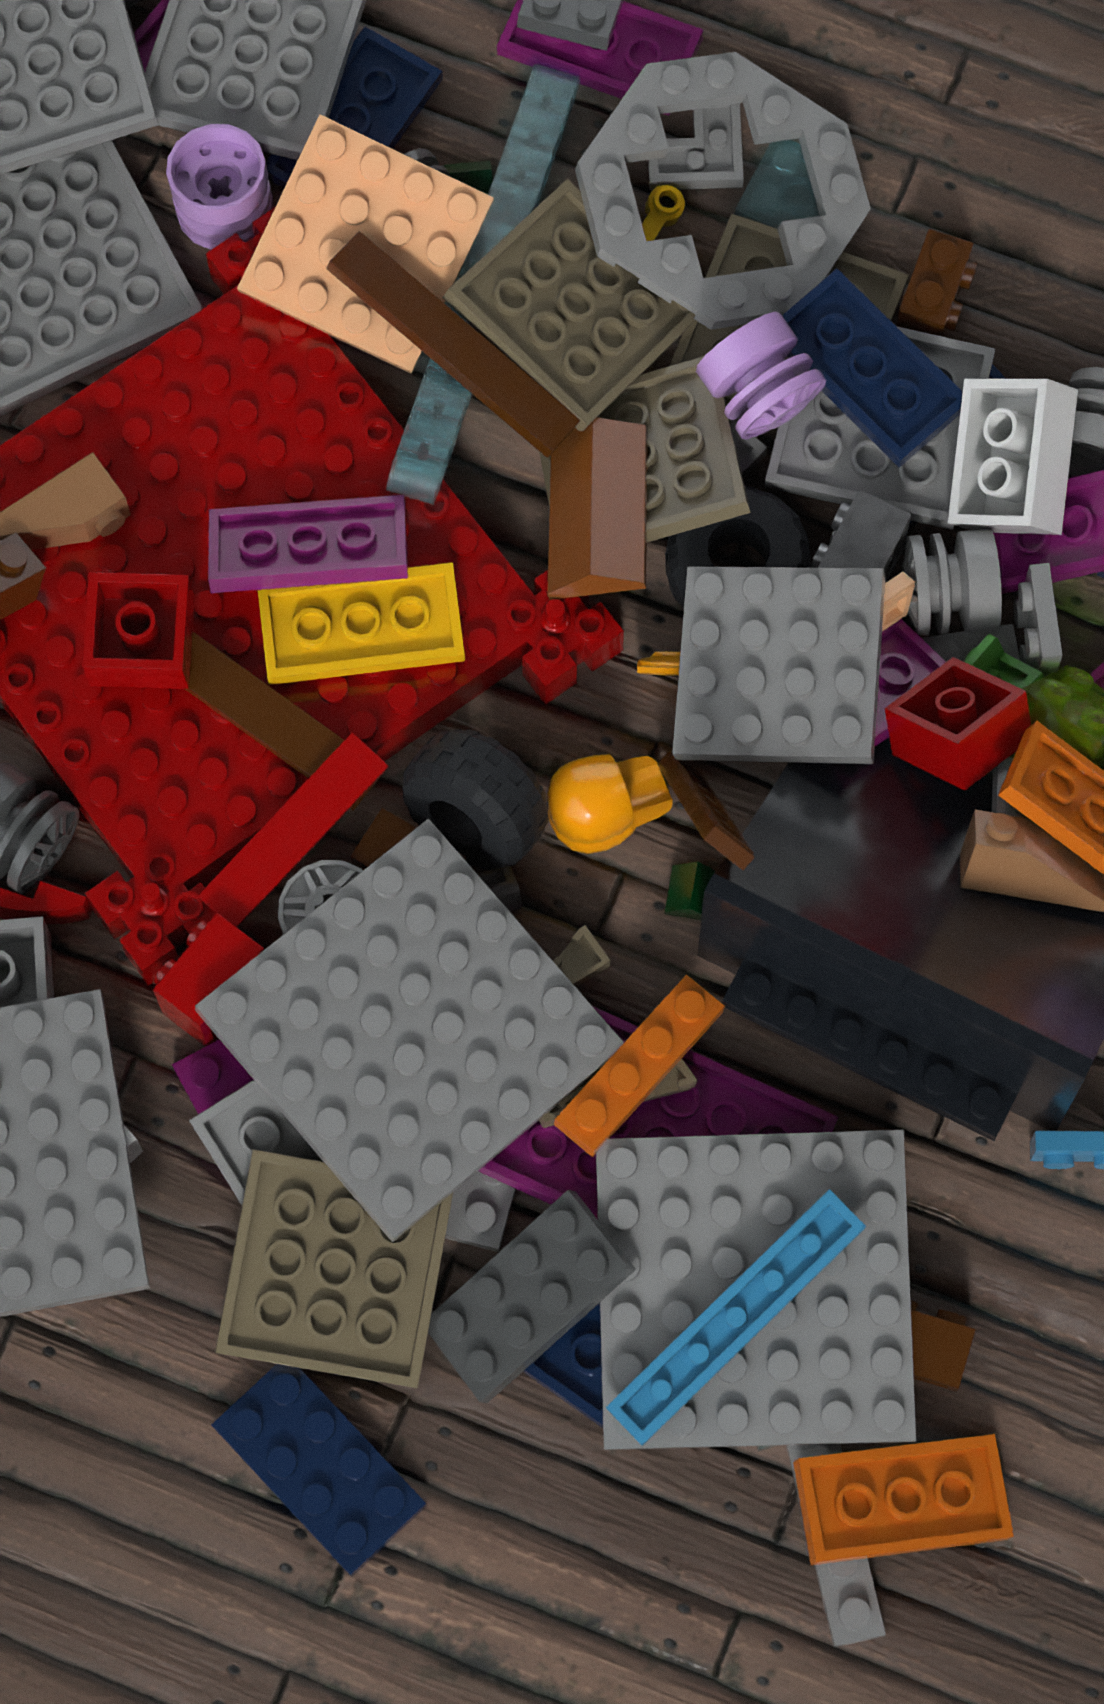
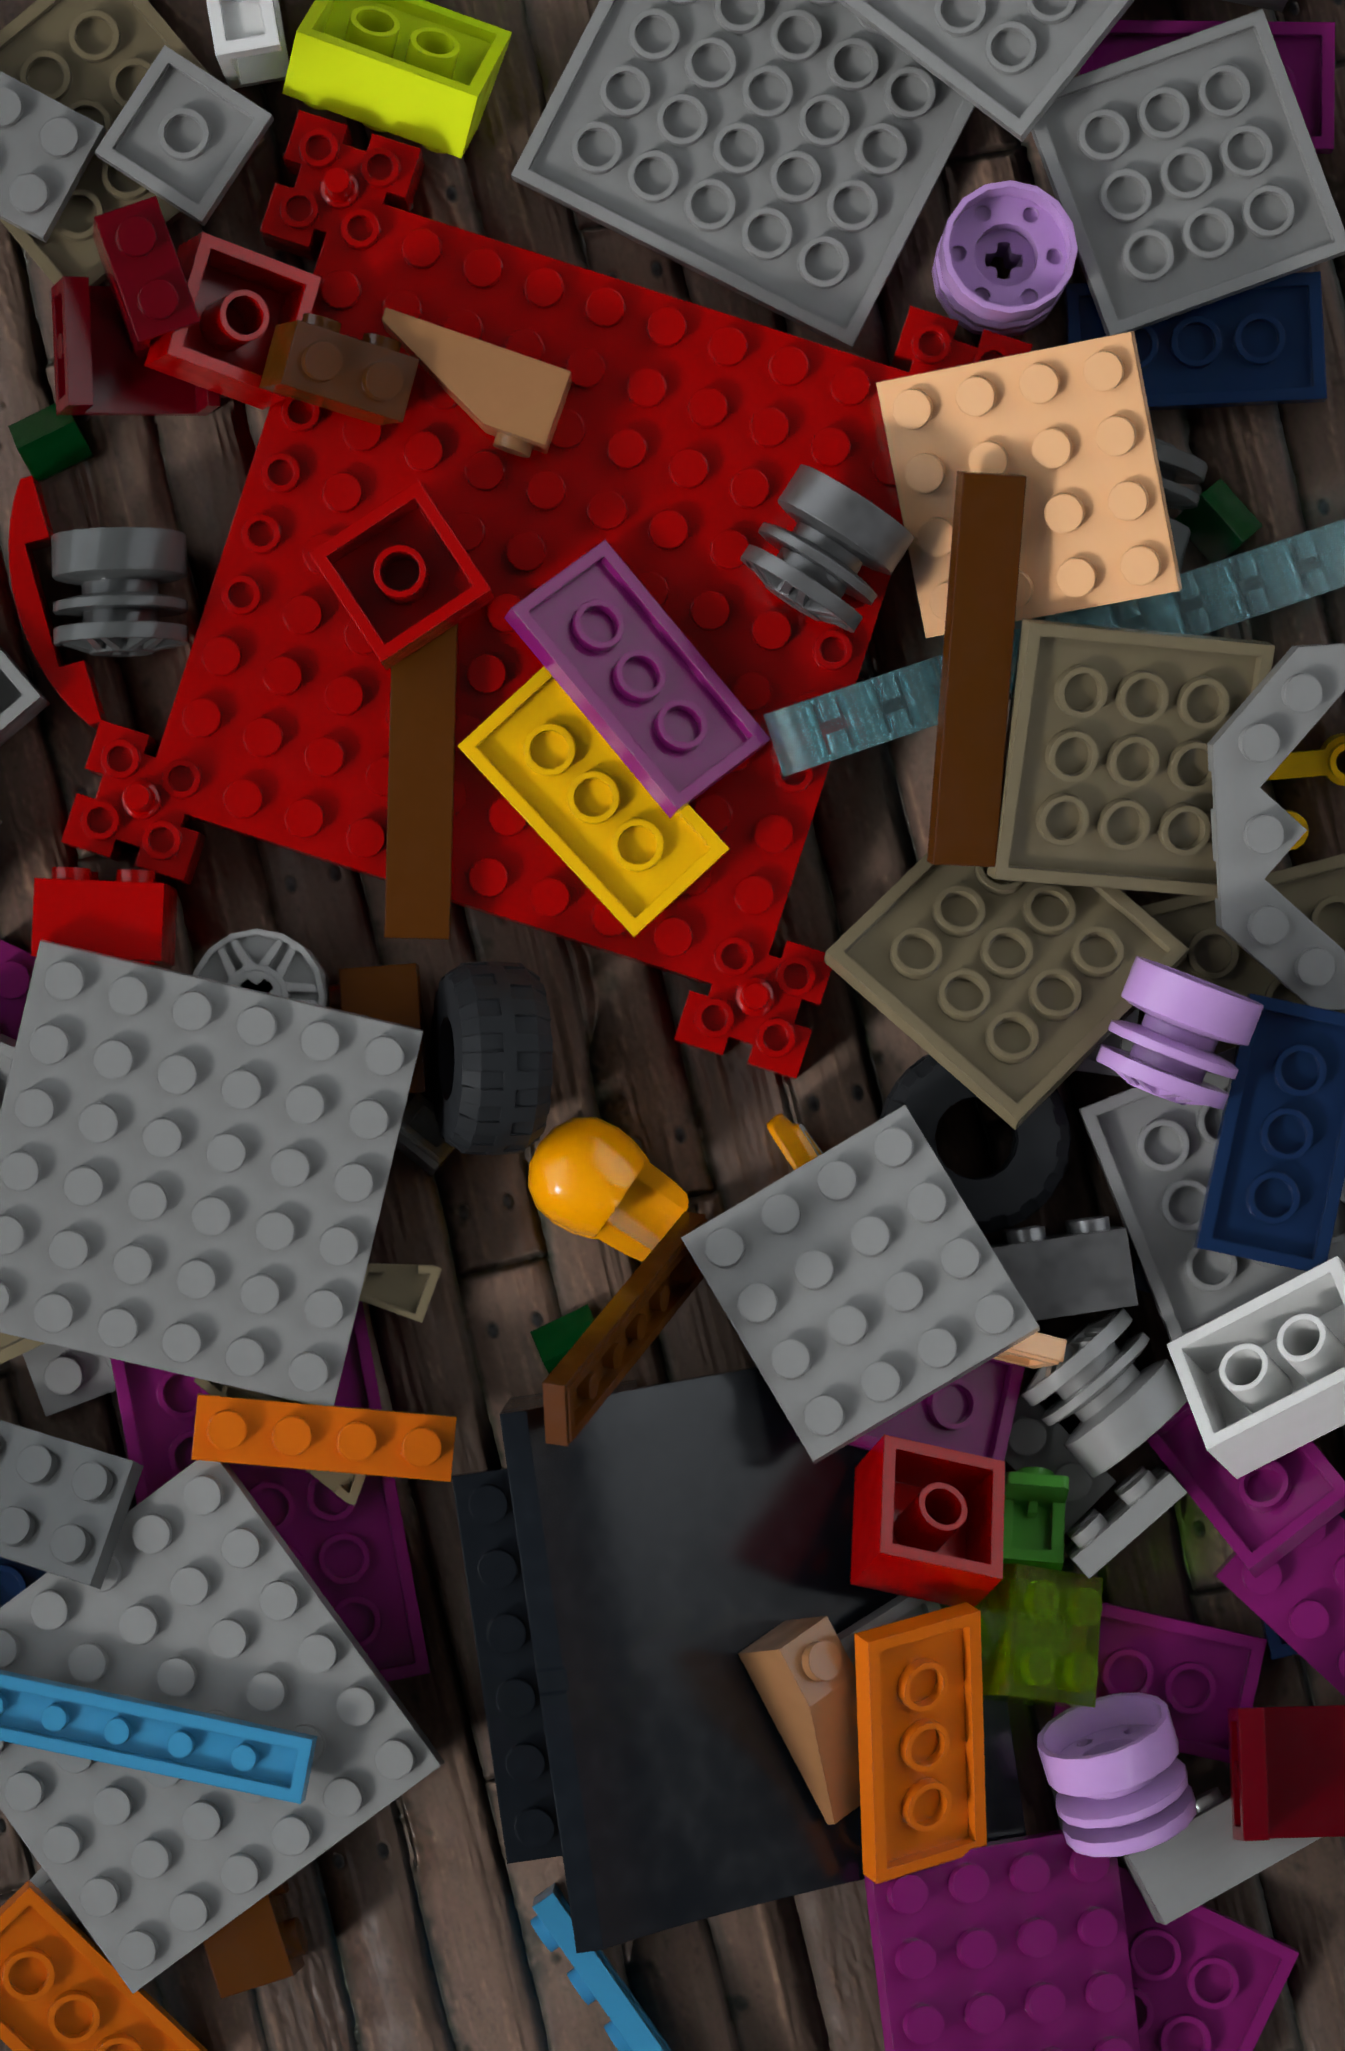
camera: 55 degrees right, 15 degrees up
red piece [198,732,389,928] -> none
dark orange slope [548,417,648,600] -> none
none -> flat silver wheel [740,464,914,633]

